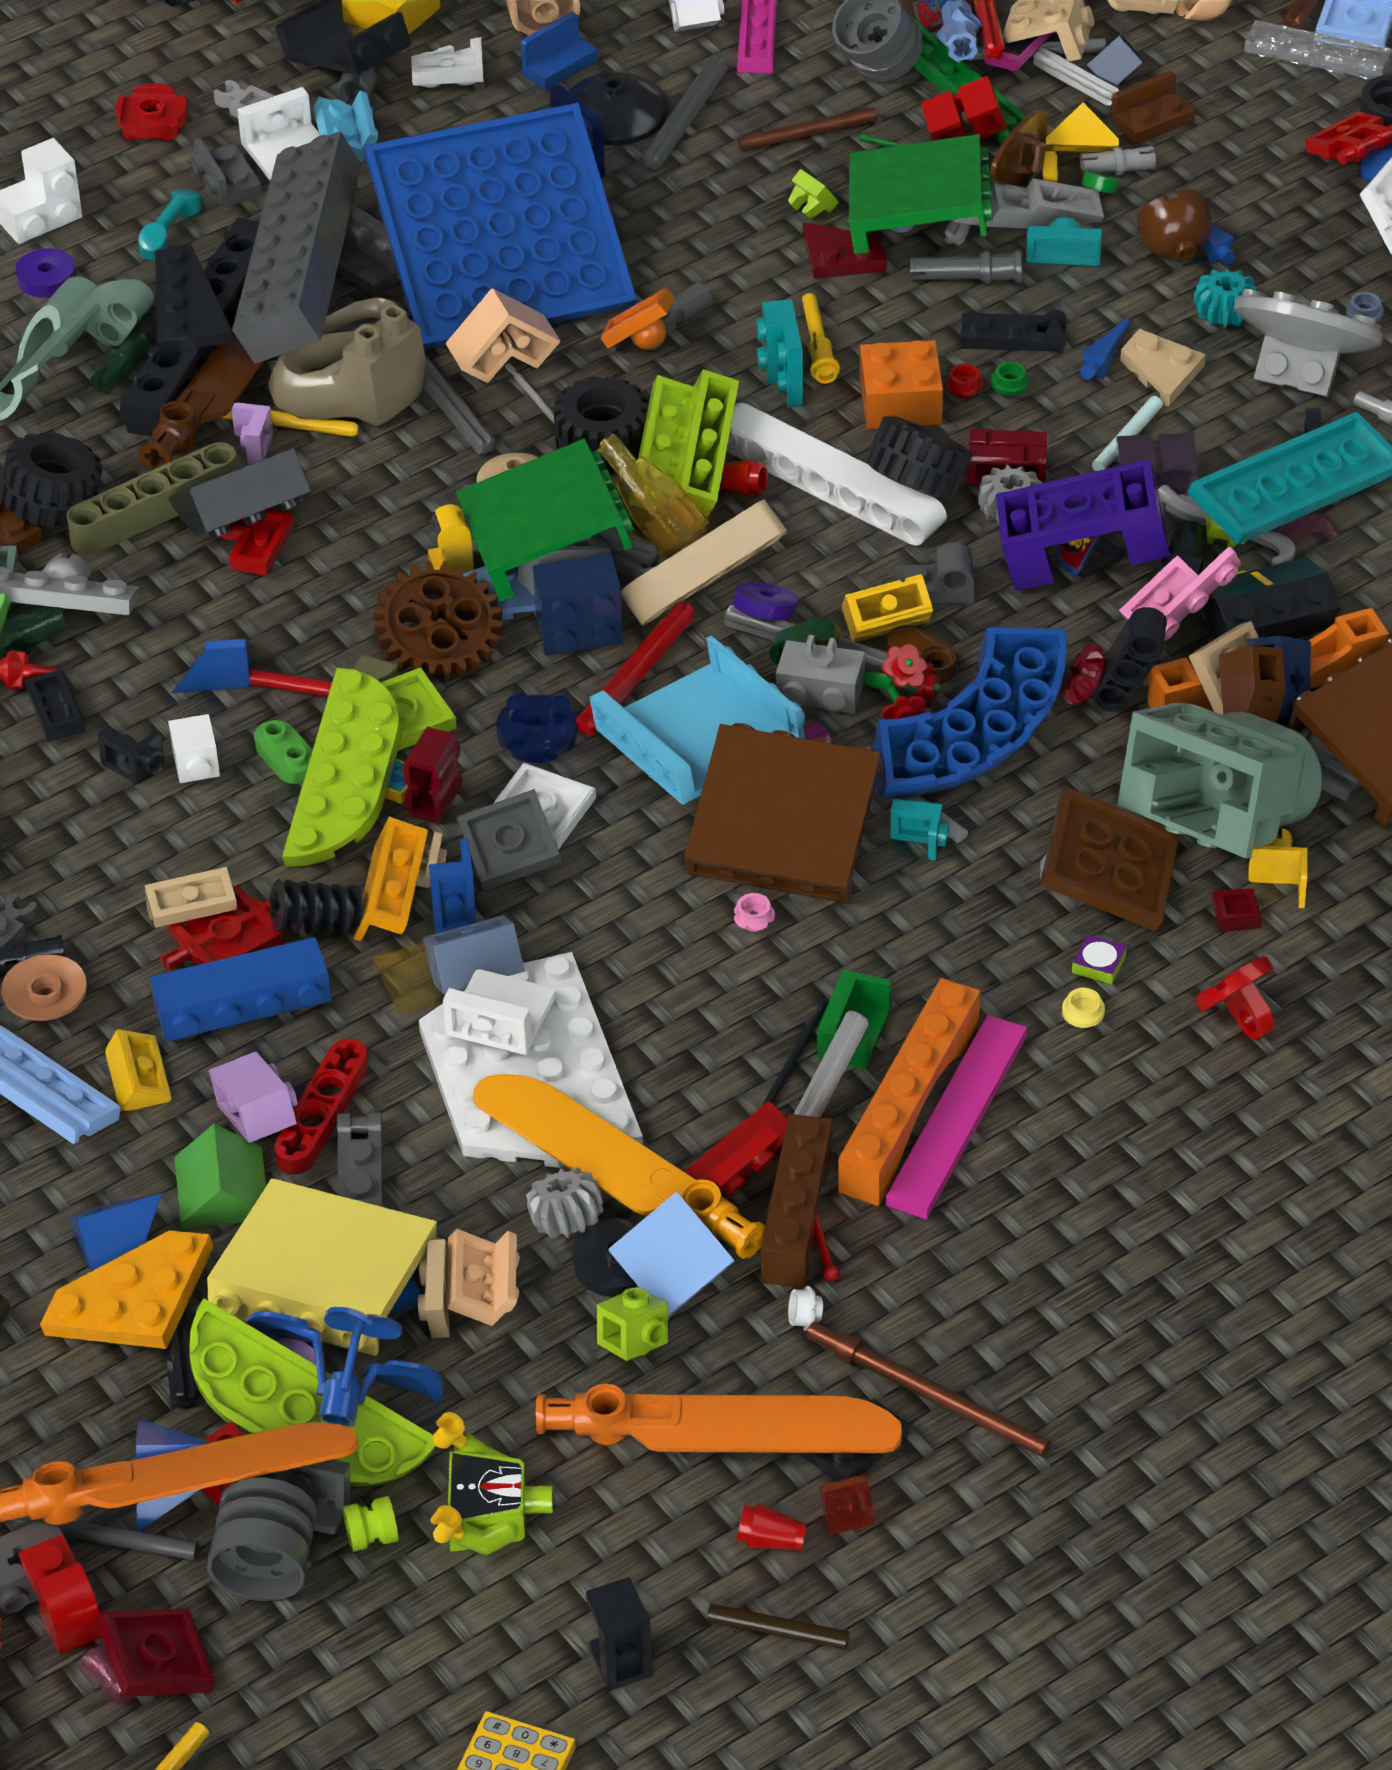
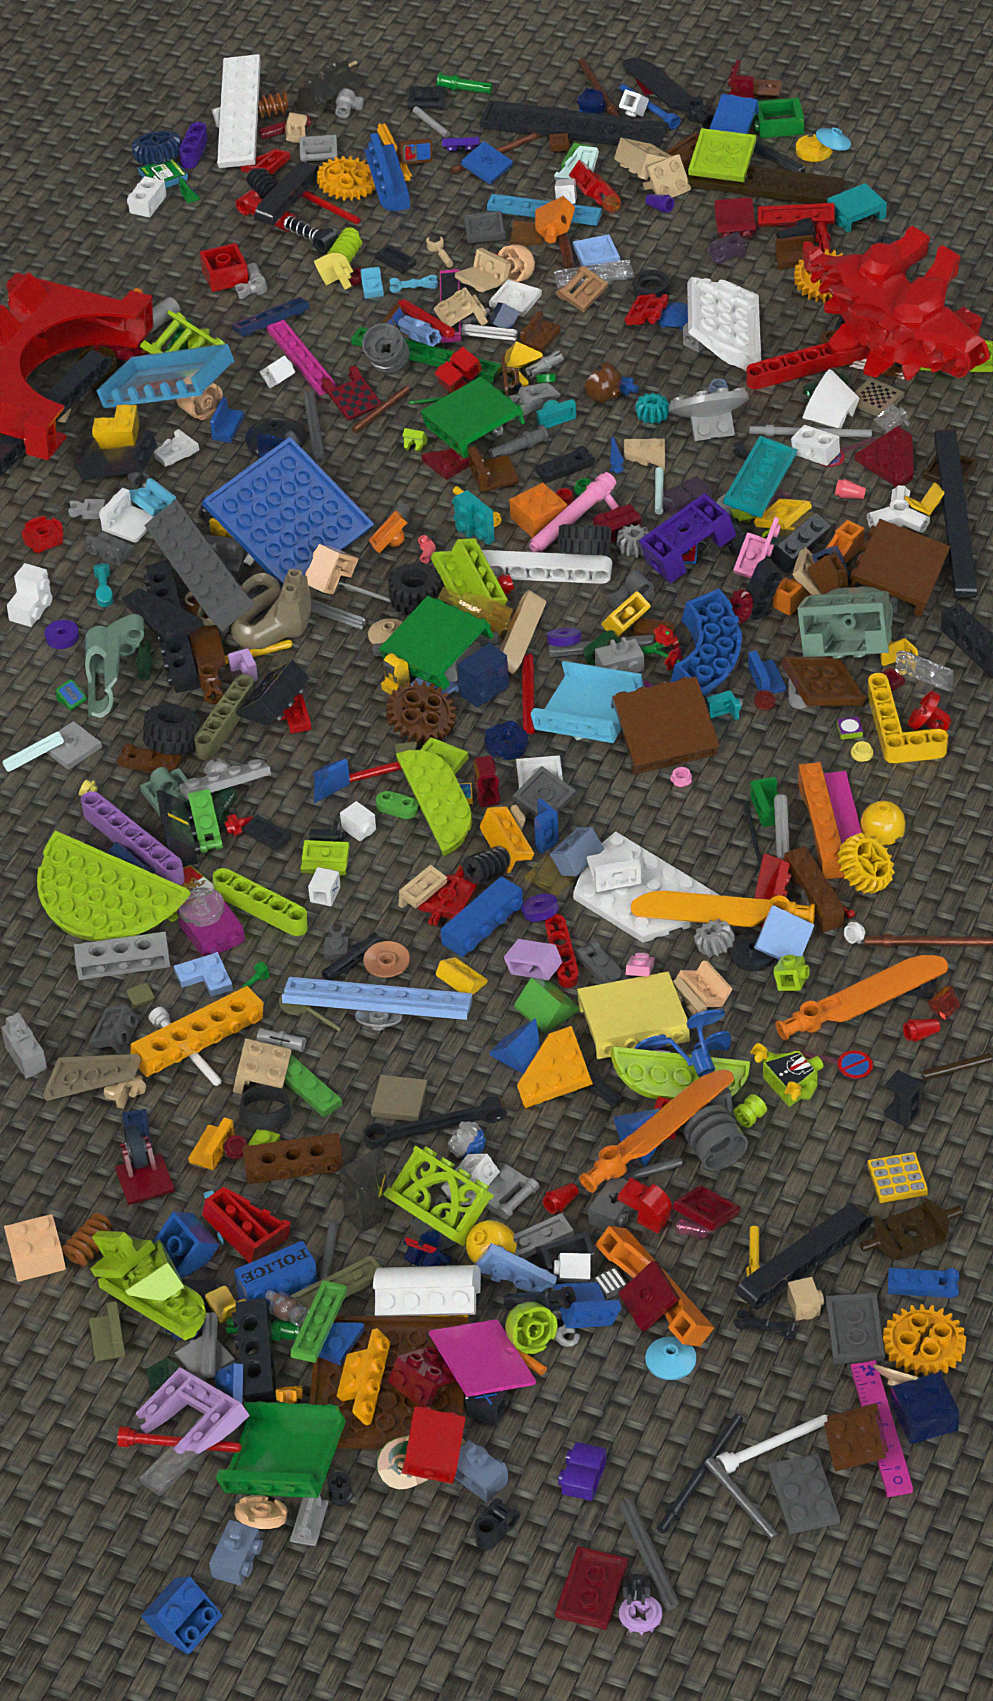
camera: 30 degrees left, 0 degrees up
none -> lime plate [300,840,350,875]
none -> white brick [308,867,341,906]
none -> dark red flag [321,365,382,421]
none -> coral arm [418,535,436,563]
none -> reddish brown bracket [468,446,519,492]
none -> white tile [489,279,542,317]
none -> dark purple piece [521,894,559,922]
none -> bright pink cylinder [529,472,619,553]
none -> medium nougat plate [556,266,608,313]
none -> bright pink plate [626,953,655,977]
none -> blue panel [748,650,786,696]
none -> yellow tile [754,499,812,529]
none -> clear red plate [754,690,776,710]
none -> piece [793,1049,873,1080]
none -> yellow gear [837,833,895,894]
none -> yellow cylinder [860,801,906,845]
none -> yellow beam [868,673,948,763]
none -> clear plate [895,651,954,691]

